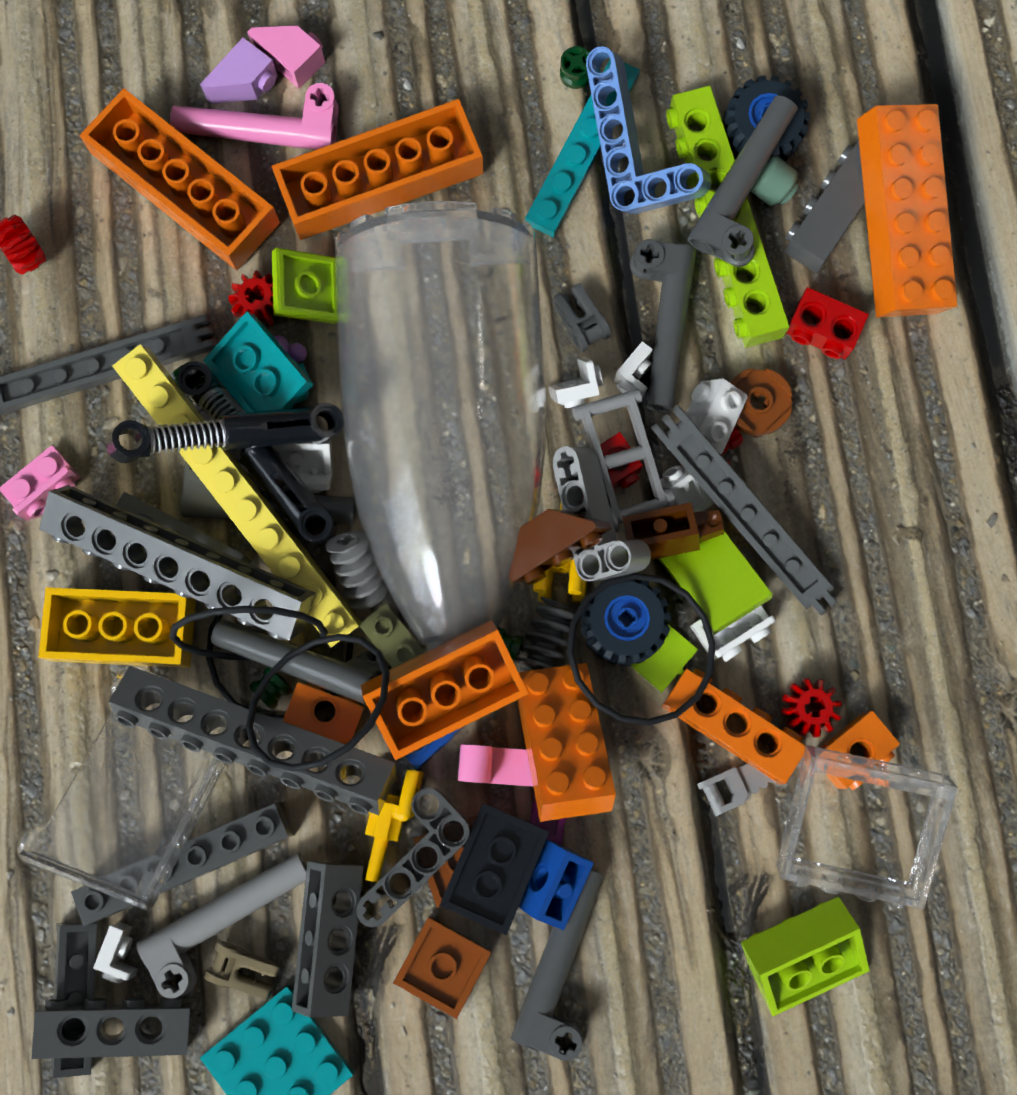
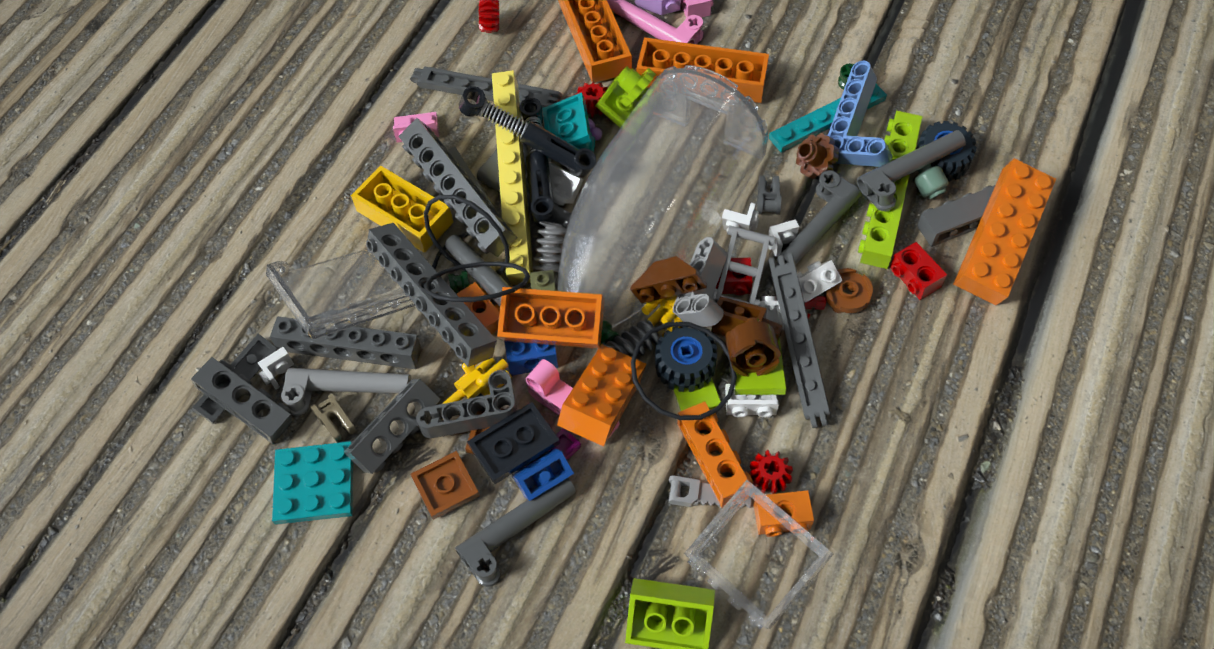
camera: 35 degrees right, 20 degrees down
none -> lime plant [616,66,656,107]
none -> reddish brown brick [725,317,781,377]
none -> reddish brown plant [796,133,839,179]

